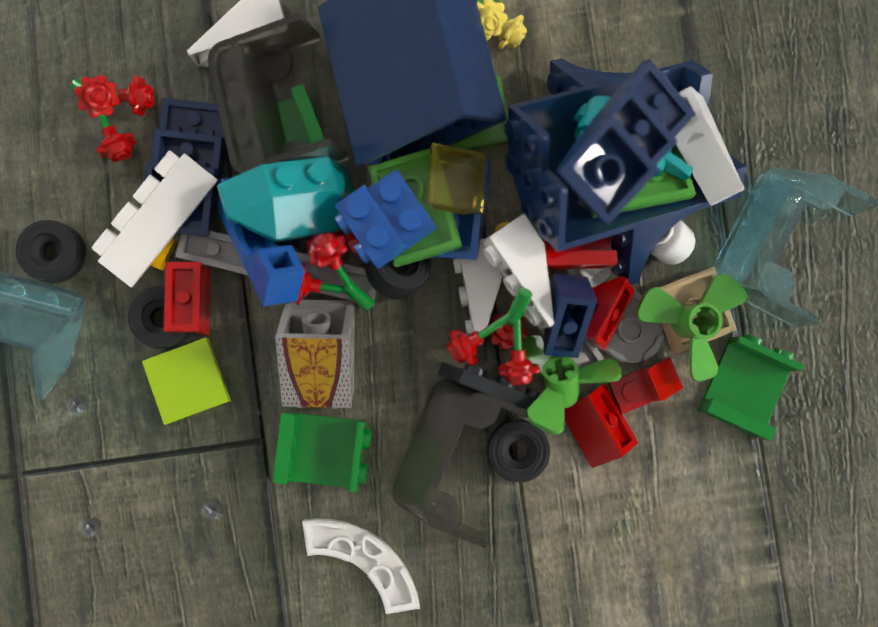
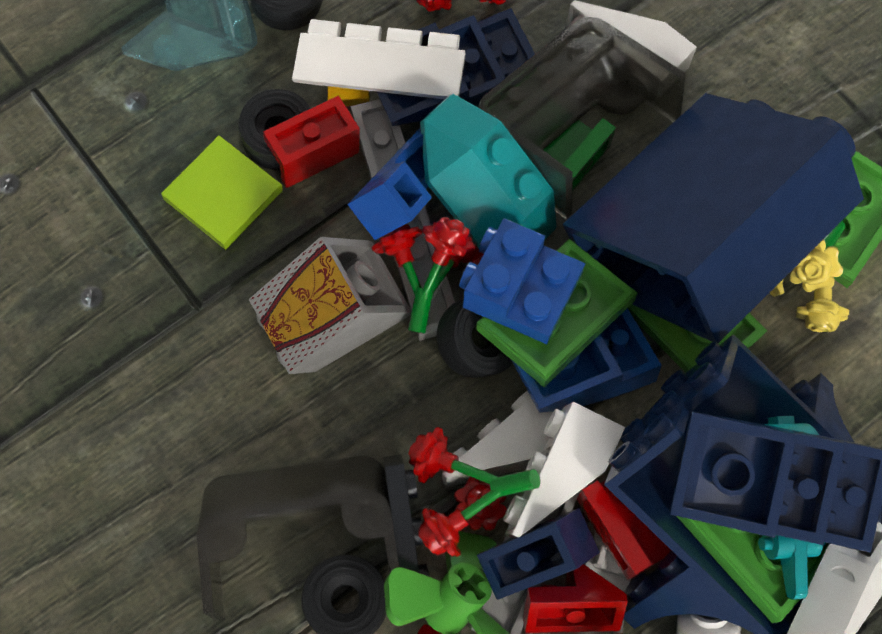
camera: 60 degrees right, 15 degrees down
green panel [273,412,372,493] -> none
white tile [302,518,420,614] -> none
clear yellow piece [427,143,486,215] -> none

